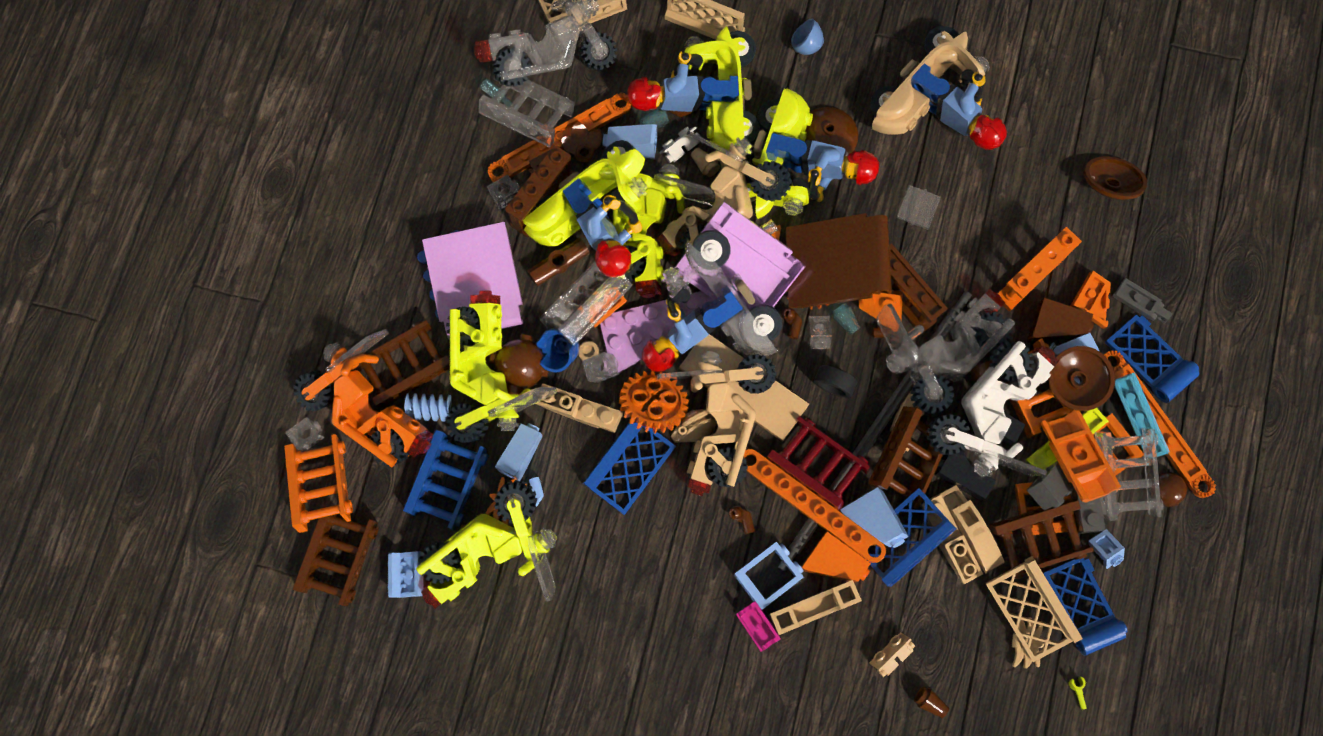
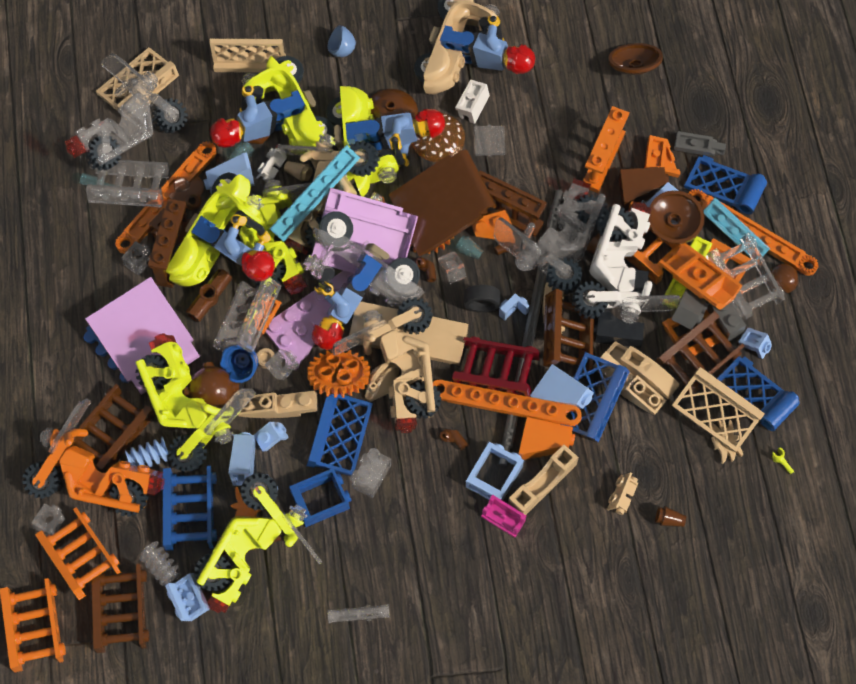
camera: 25 degrees left, 10 degrees down
none -> orange fence [0,578,66,672]
none -> clear piece [140,541,181,587]
none -> light blue bracket [254,422,289,452]
none -> medium azure tile [270,145,360,242]
none -> blue window [289,468,351,527]
none -> clear pin [327,604,390,623]
none -> clear brick [350,448,392,498]
none -> clear orange dish [412,113,465,162]
none -> white hinge [455,80,490,124]
none -> light blue bracket [499,293,529,321]

